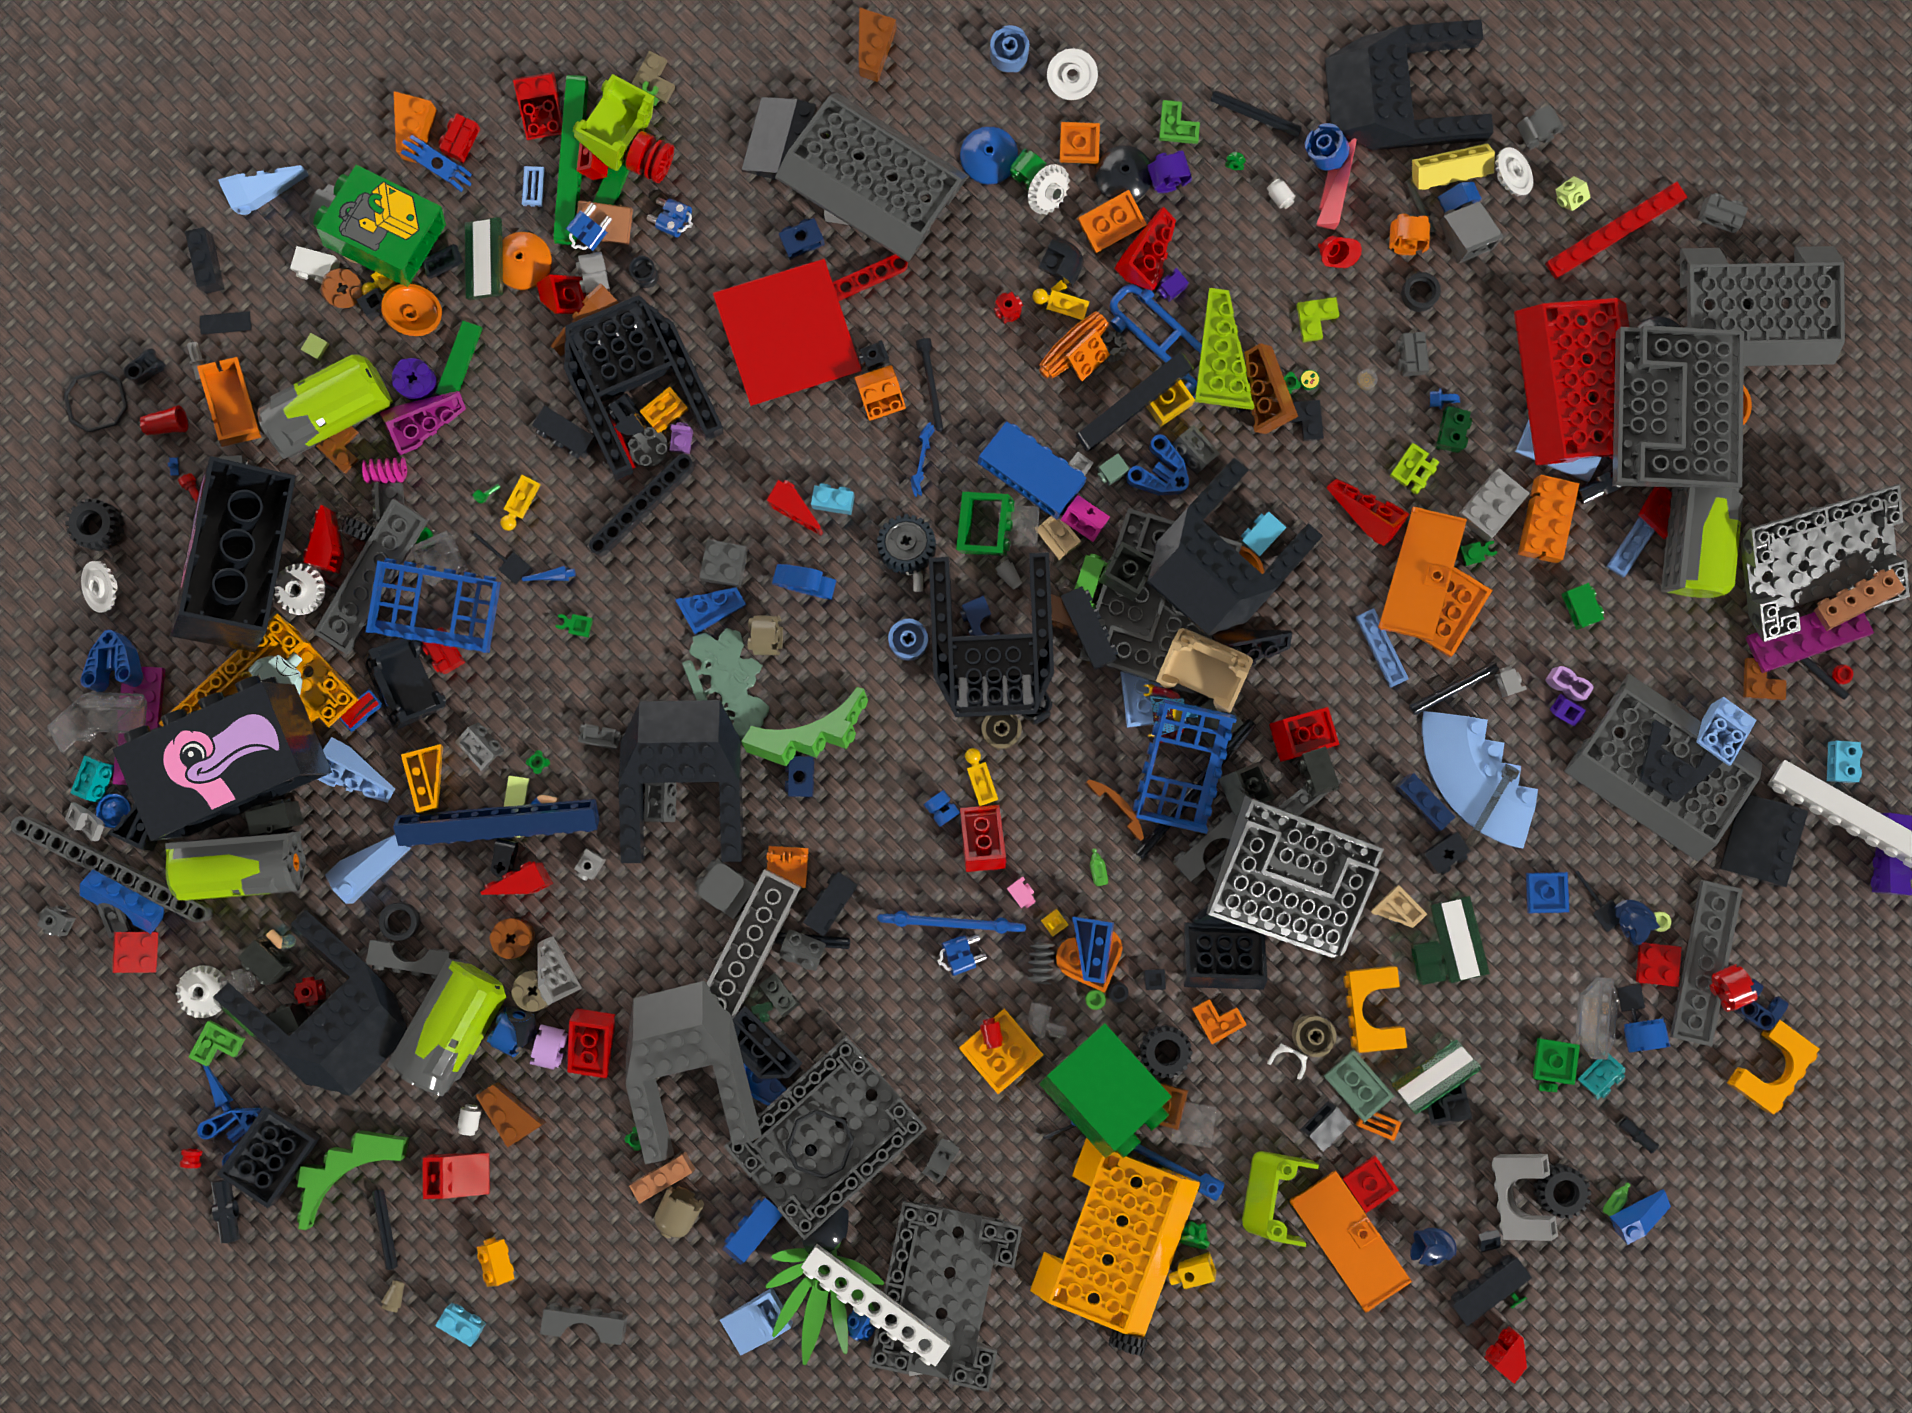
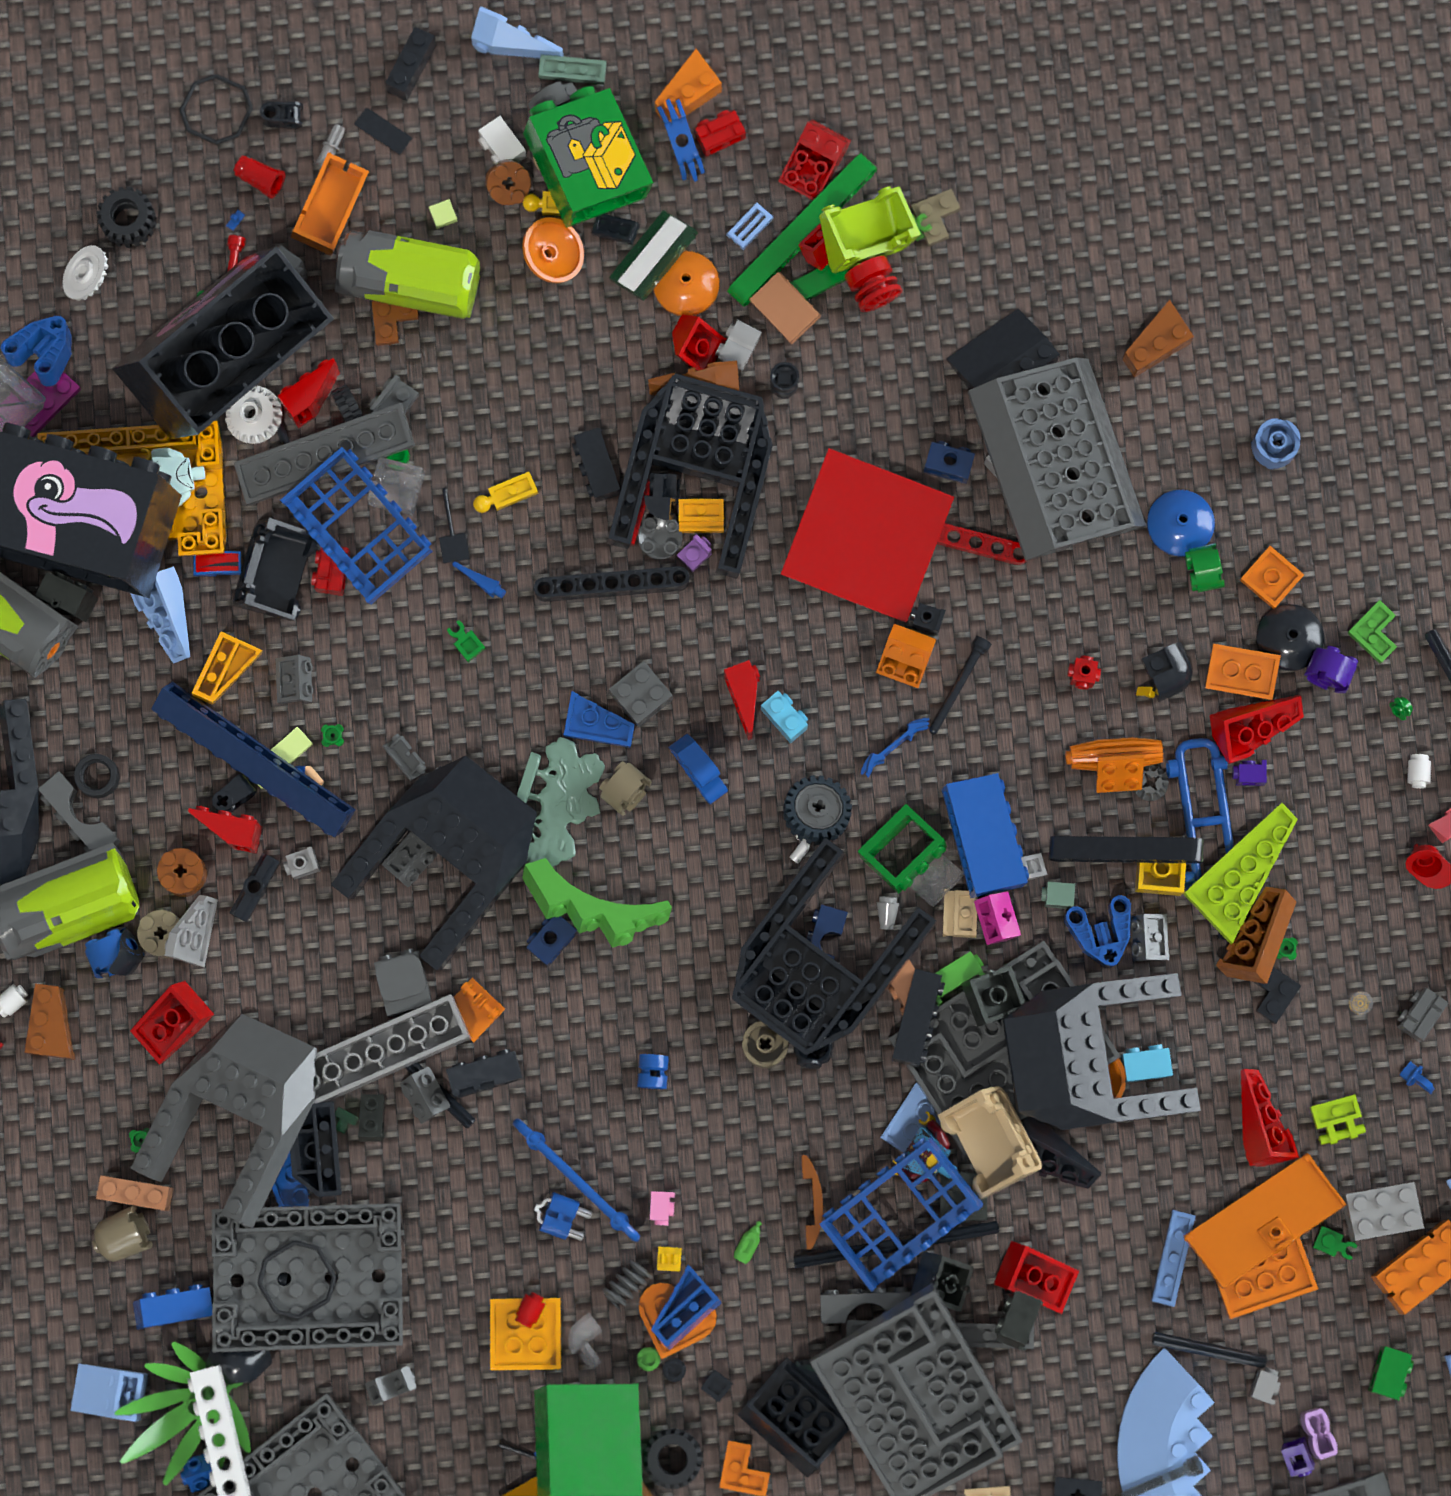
camera: 40 degrees right, 5 degrees down
light blue wedge [325,835,411,904] -> none
black brick [357,288,386,321] -> none
dark pink piece [362,457,407,484] -> none
magenta wedge [380,391,466,456] -> none
dark purple brick [392,358,437,402] -> none
green tile [436,321,483,395] -> none
green hand [473,484,501,504] -> none
lavender brick [530,1024,568,1070] -> none
blue piece [566,203,612,251] -> none
blue piece [647,197,693,237] -> none
medium blue brick [888,619,928,661] -> none
red slope [960,805,1006,872] -> none
yellow plate [965,748,998,806] -> none
white gear [1028,164,1070,215] -> none
yellow plate [1032,288,1090,320] -> none
white gear [1047,48,1098,100] -> none
lime plate [1297,297,1339,342] -> none
tile [1299,370,1320,390] -> none
dark blue arch [1394,773,1455,831] -> none
dark green brick [1435,406,1472,453] -> none
none -> black piece [229,853,281,923]
none -> sand green plate [538,55,607,85]

